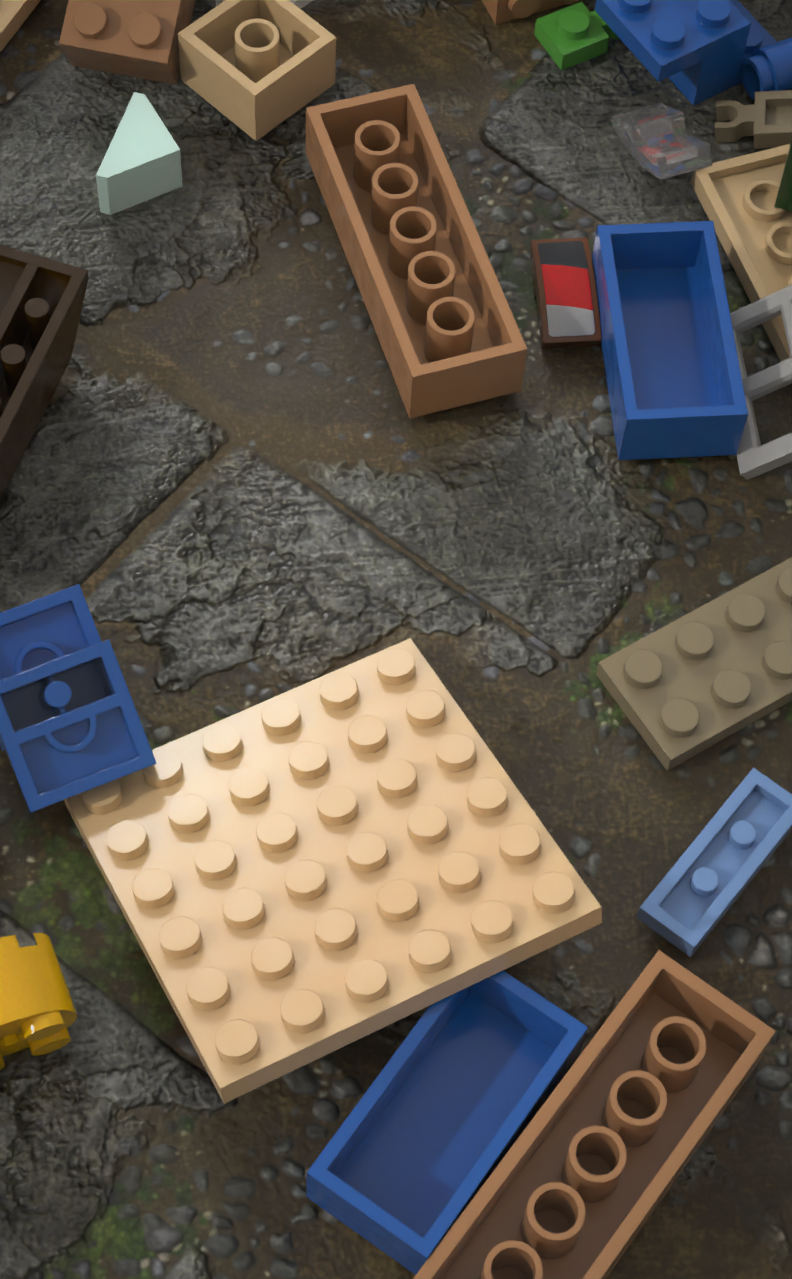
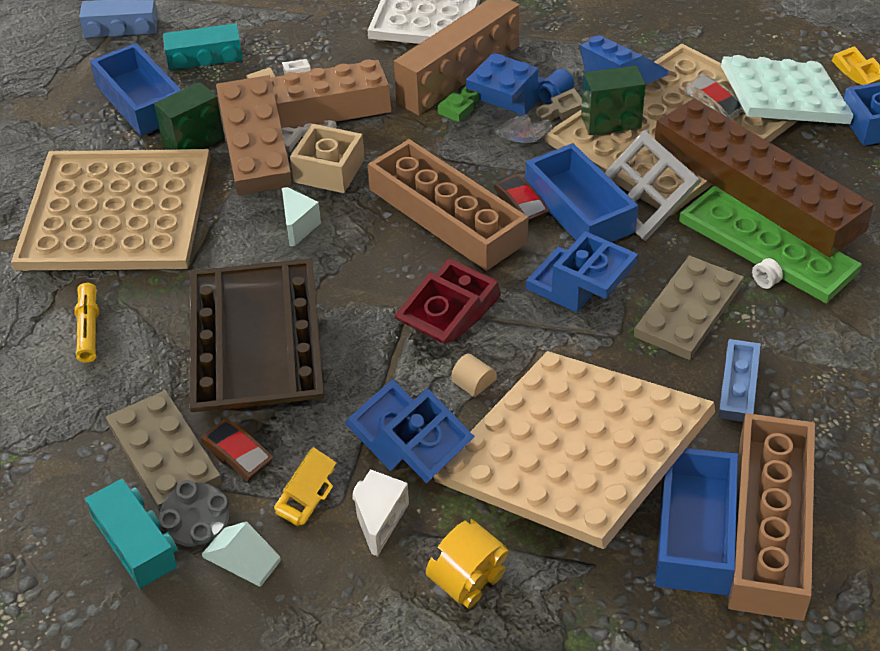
camera: 20 degrees left, 15 degrees down
none -> dark red slope [394,258,501,344]
none -> tan brick [451,354,497,397]
none -> blue bracket [526,231,638,313]

